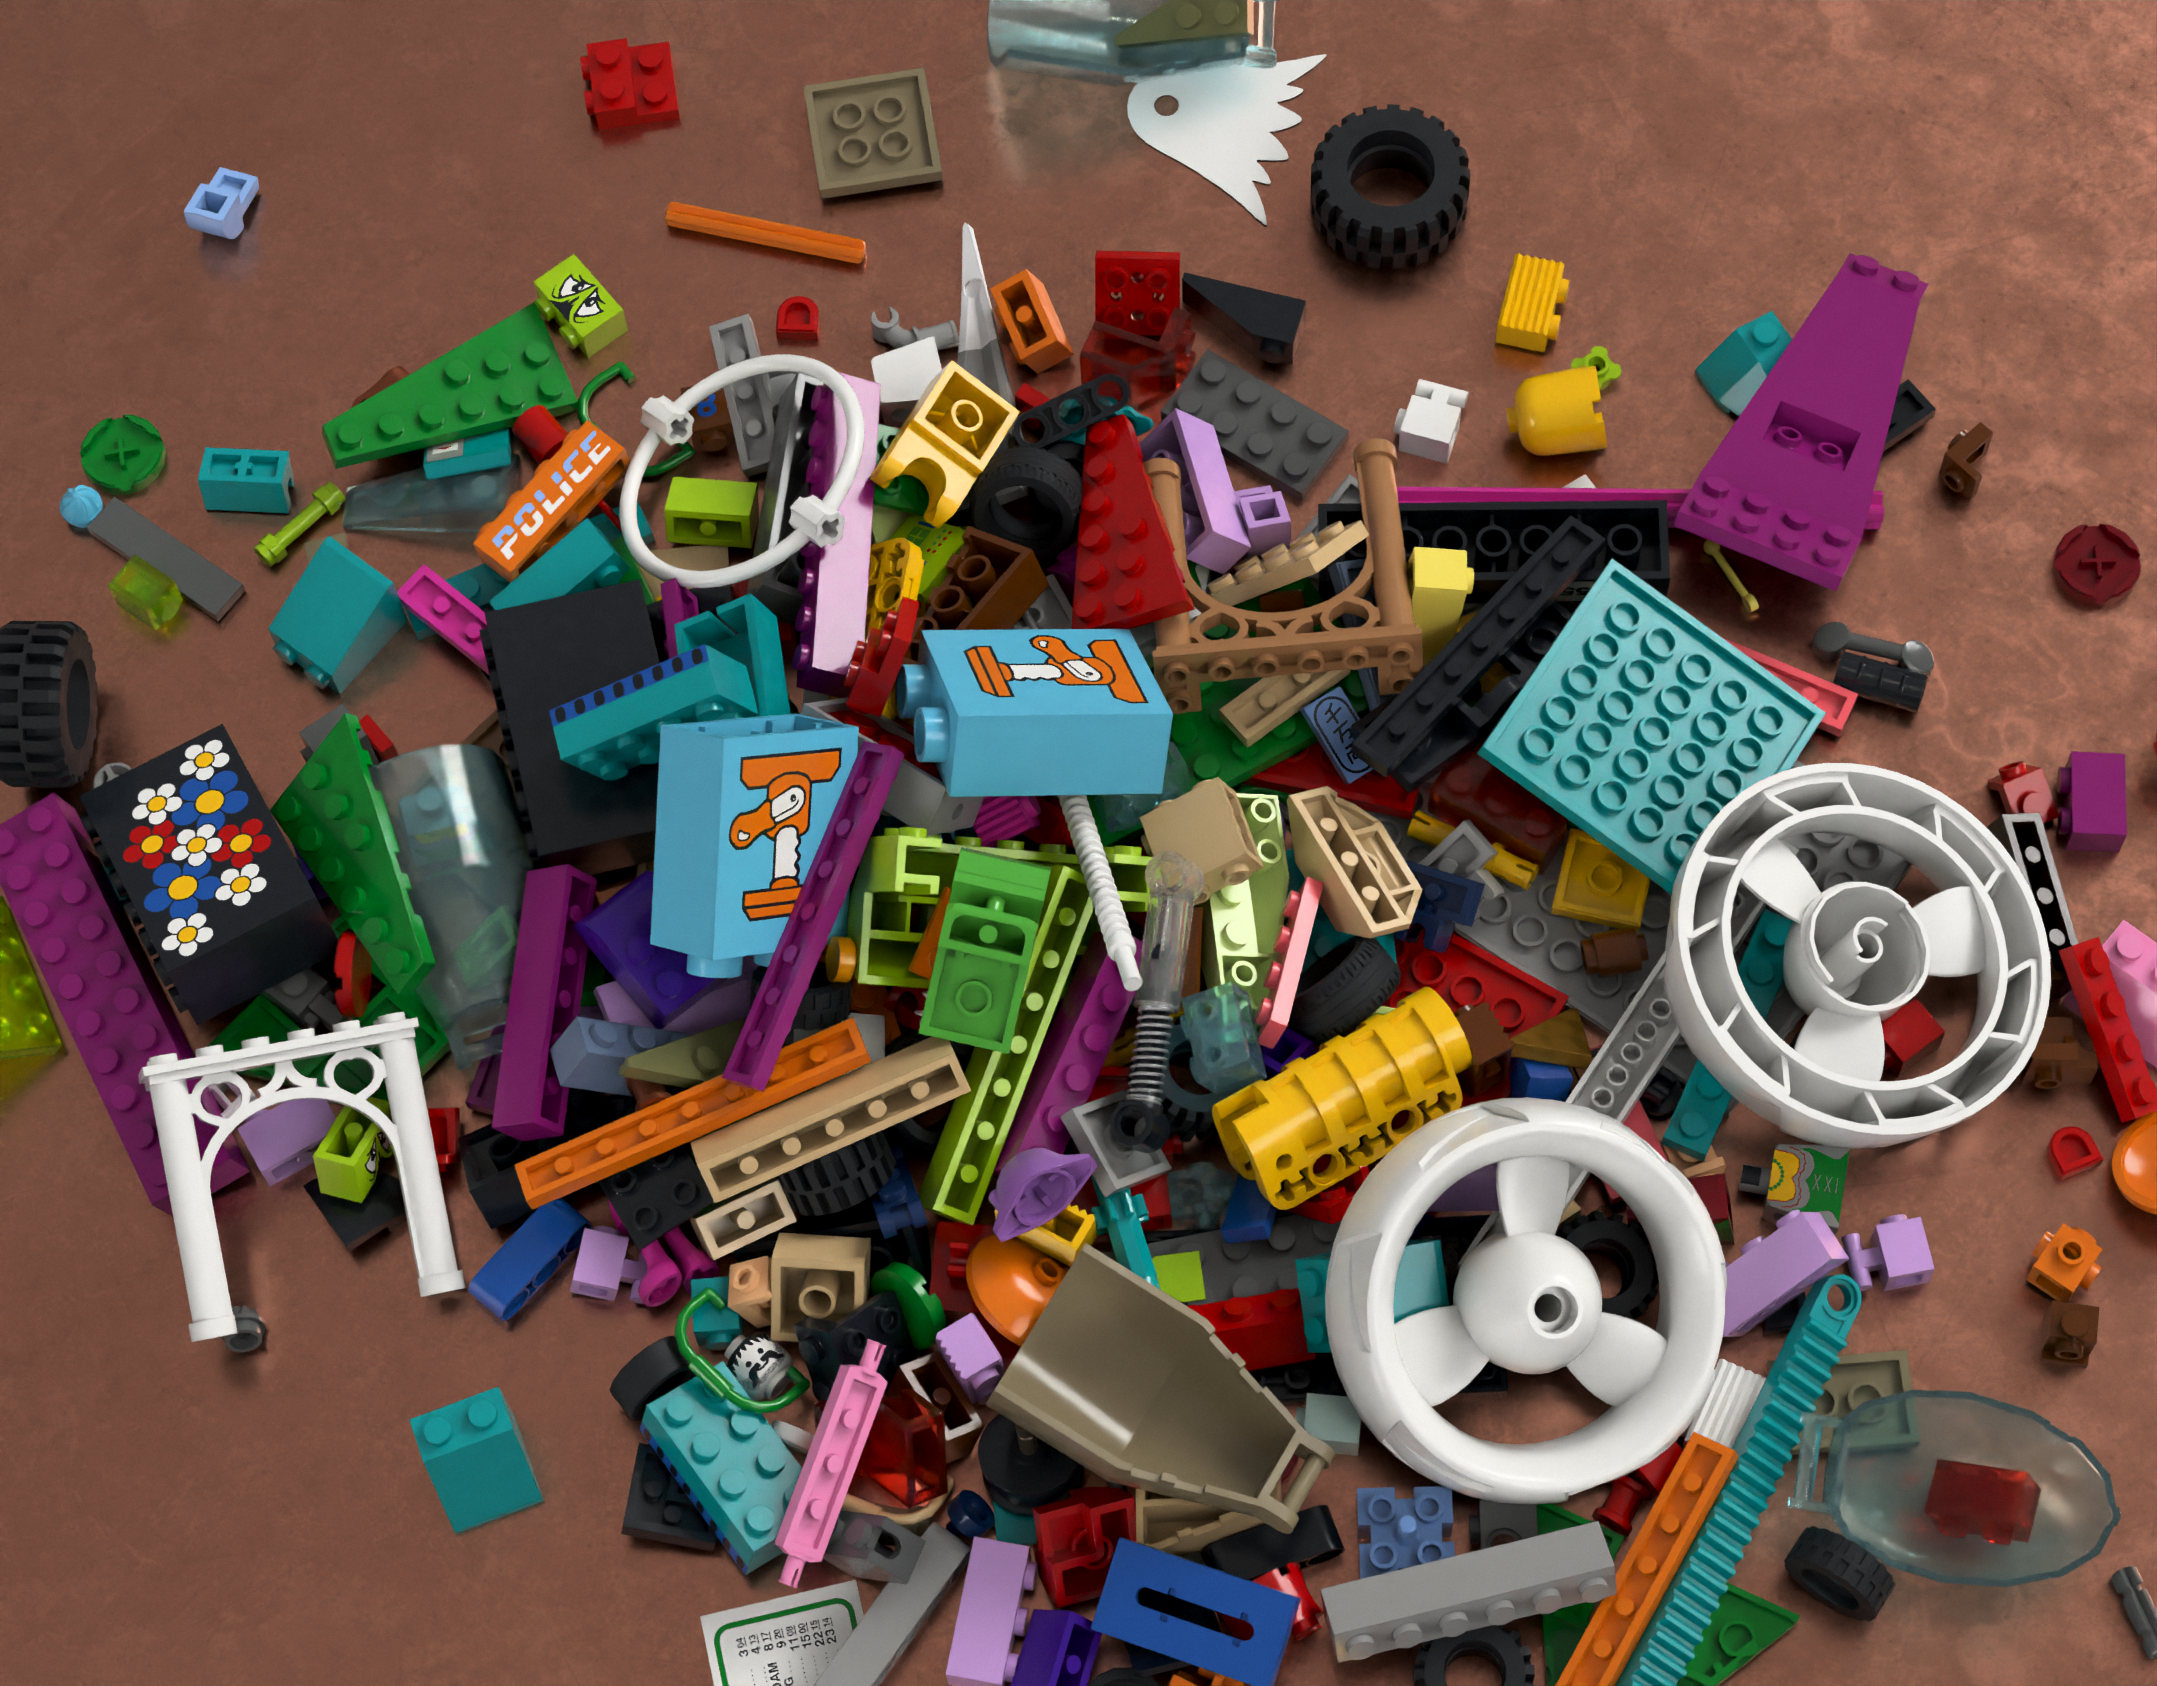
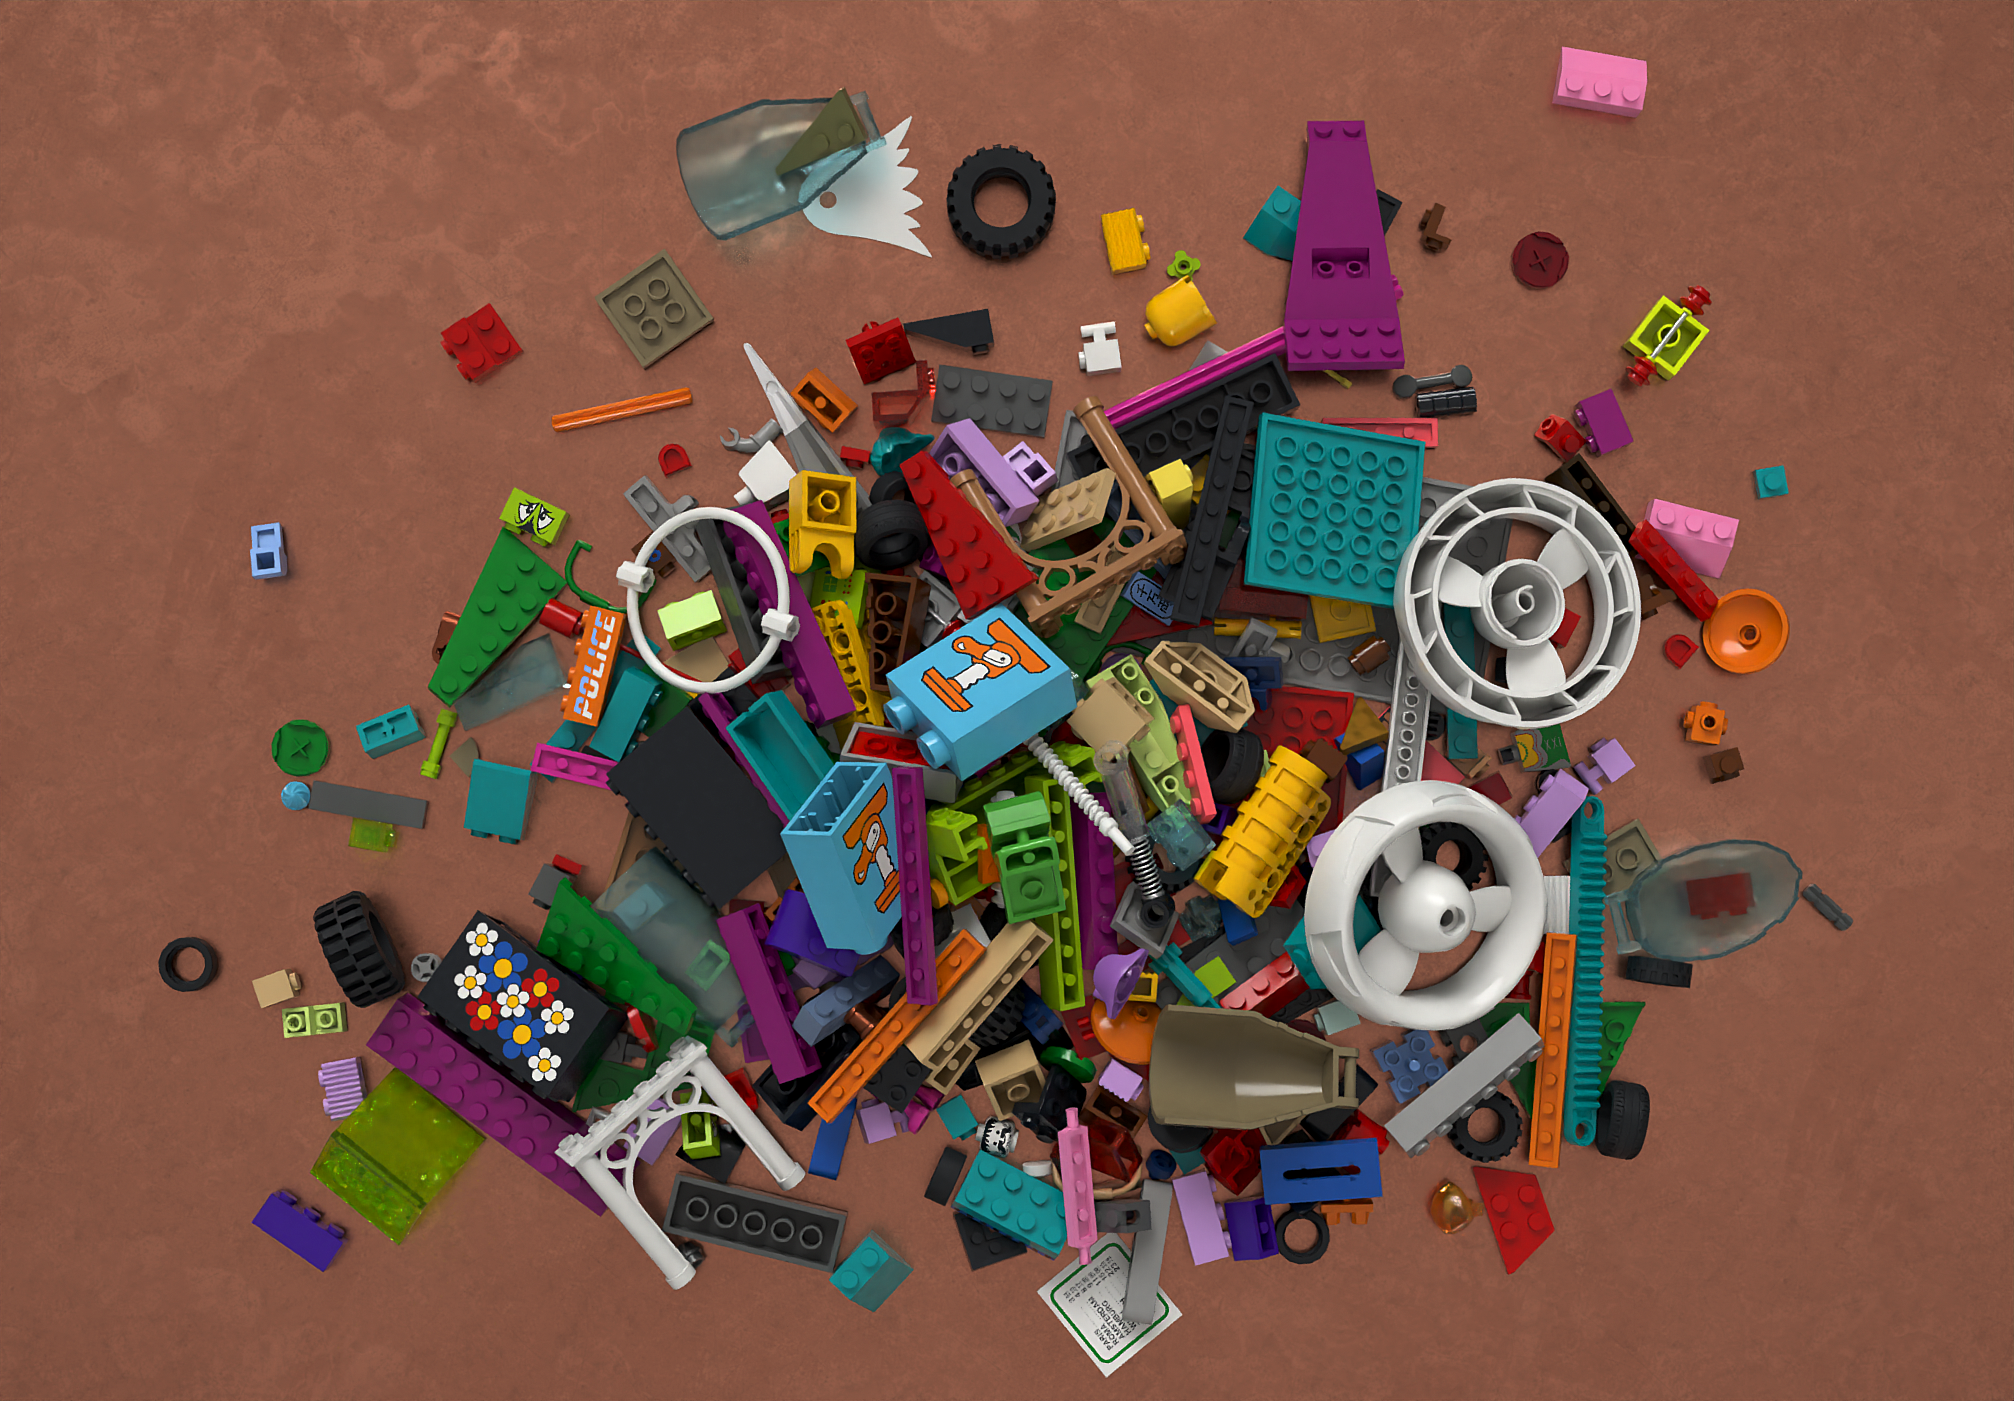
camera: 30 degrees left, 20 degrees up
teal tile [423,428,511,480] -> none
teal brick [549,644,759,780] -> none
olive wing [619,1017,747,1089] -> none
green piece [674,1287,810,1413] -> none
light nougat bracket [728,1256,772,1328] -> none
red plate [843,596,920,717] -> none
black beam [1012,374,1130,449] -> none
none -> dark grey brick [662,1171,848,1273]

